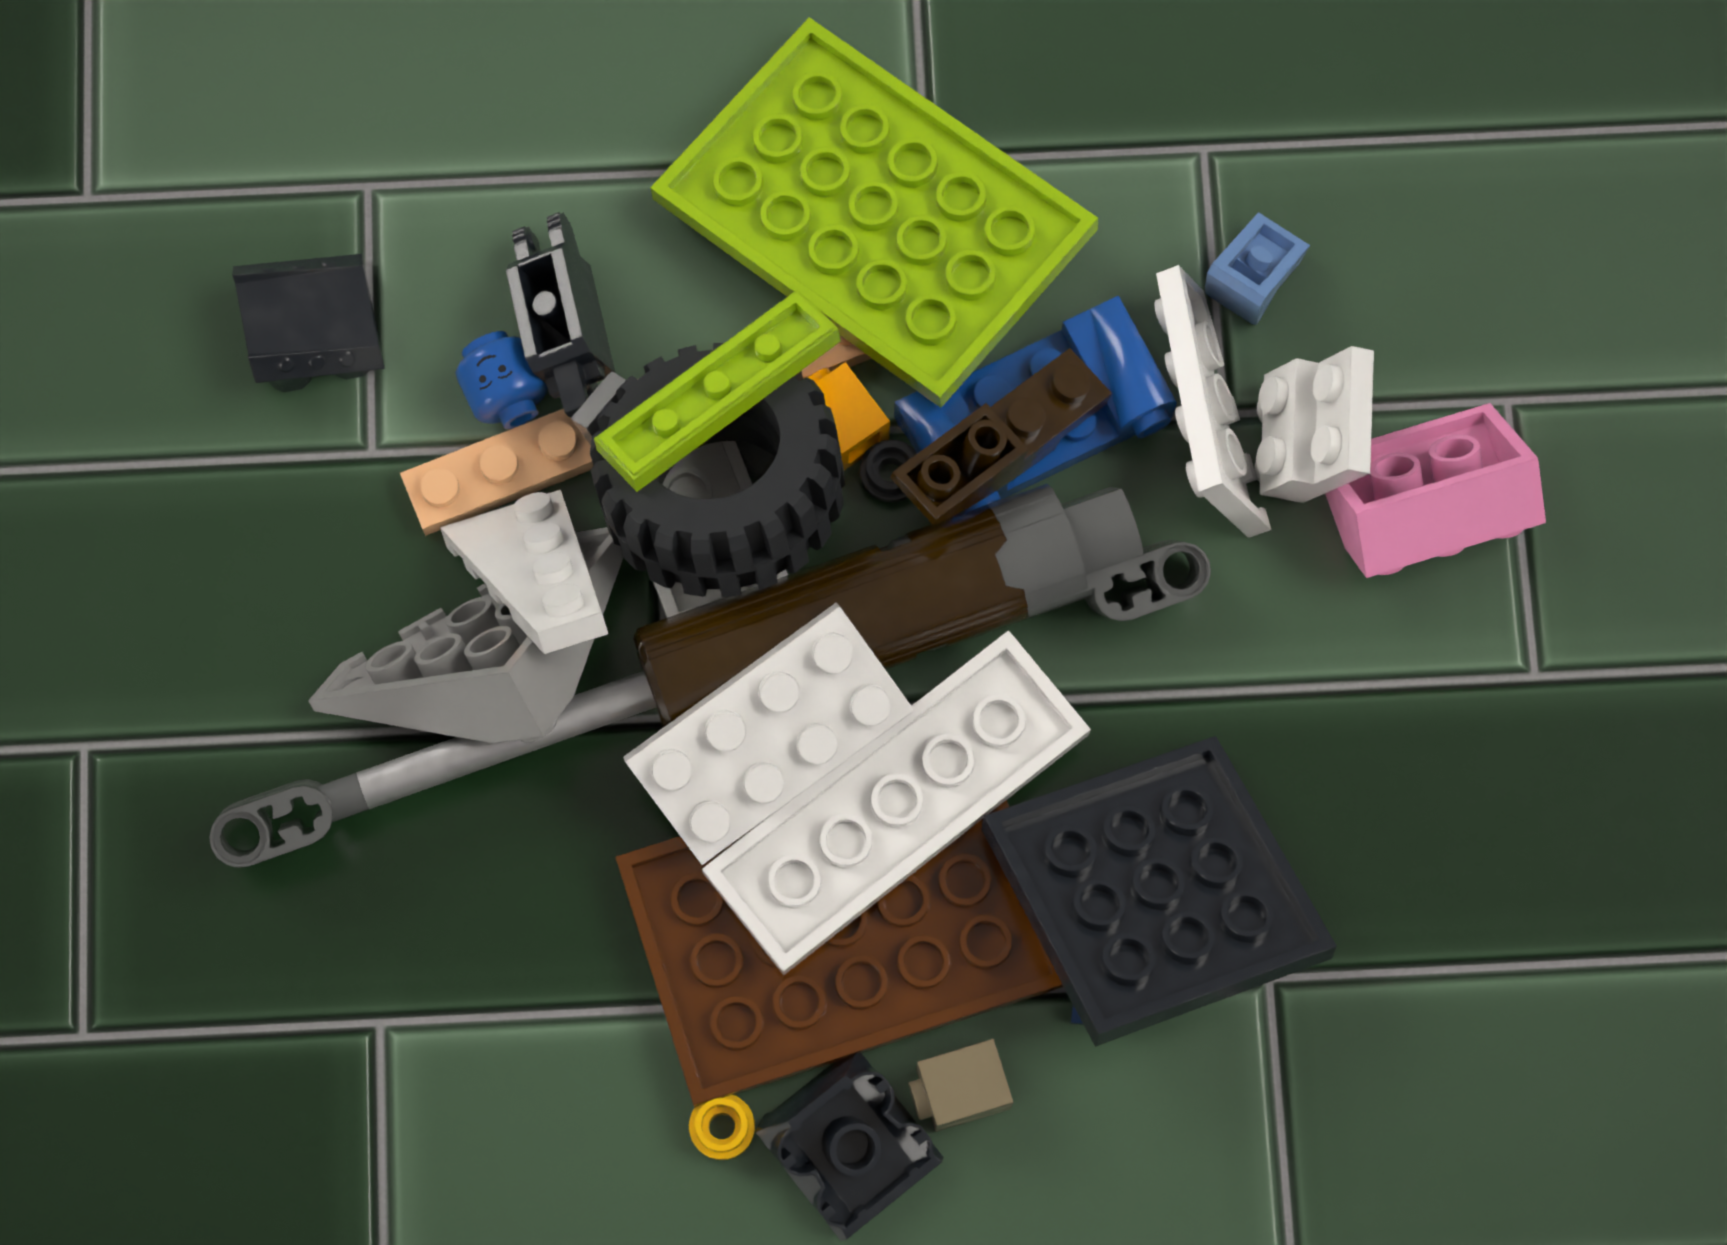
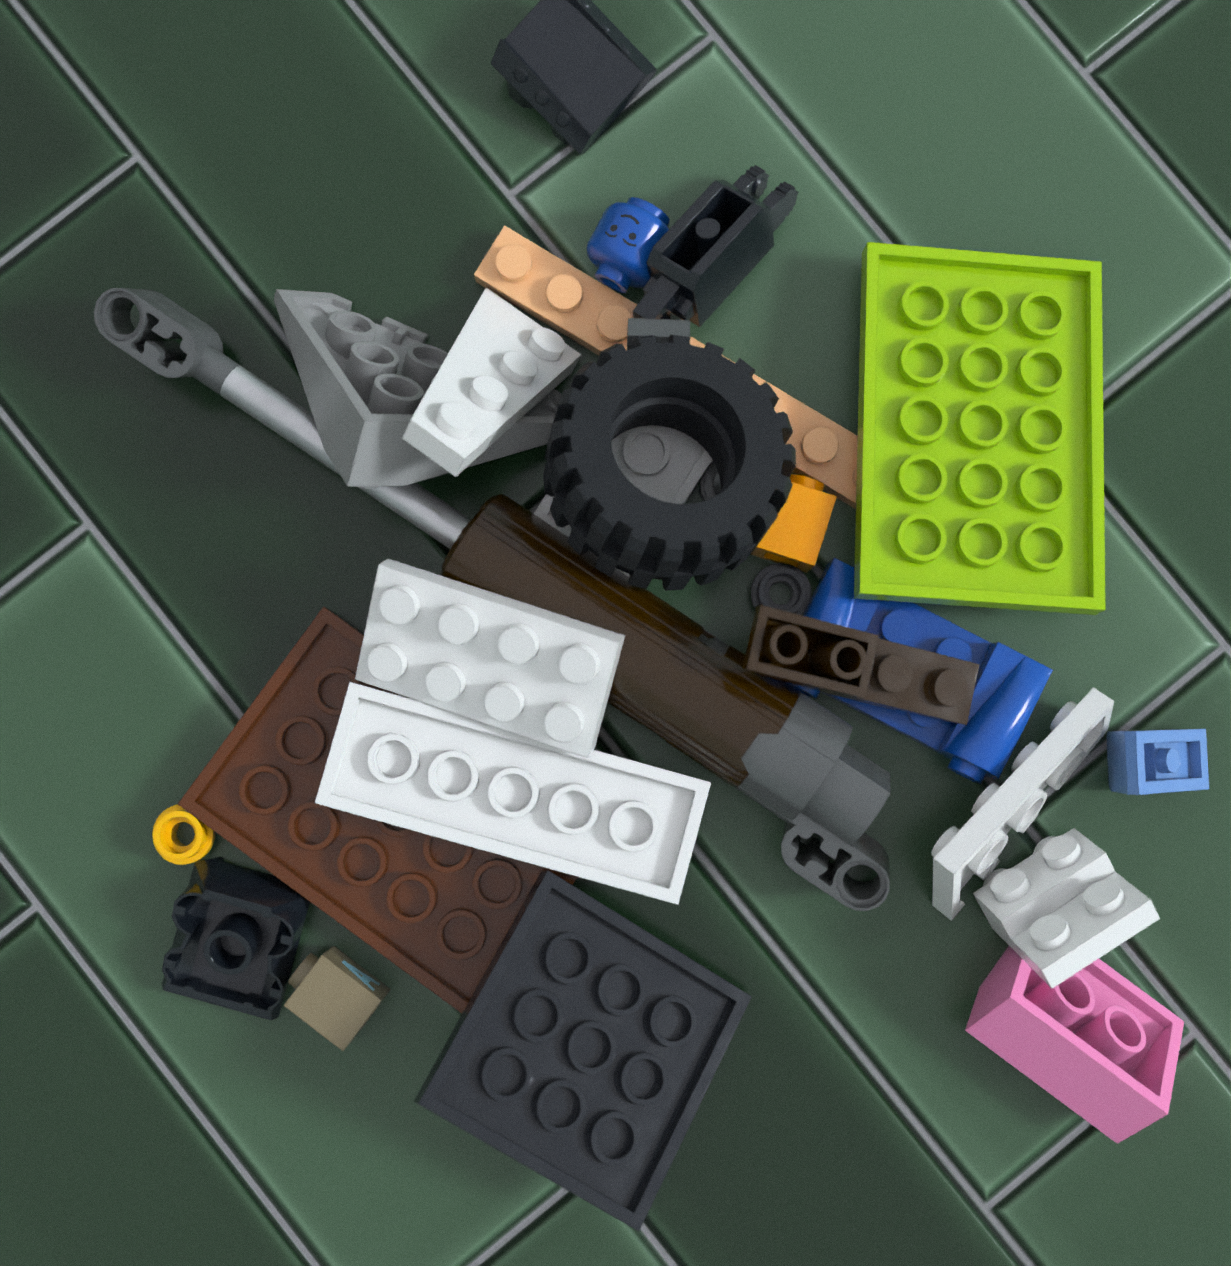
camera: 55 degrees right, 10 degrees up
lime tile [594,289,841,492] -> none

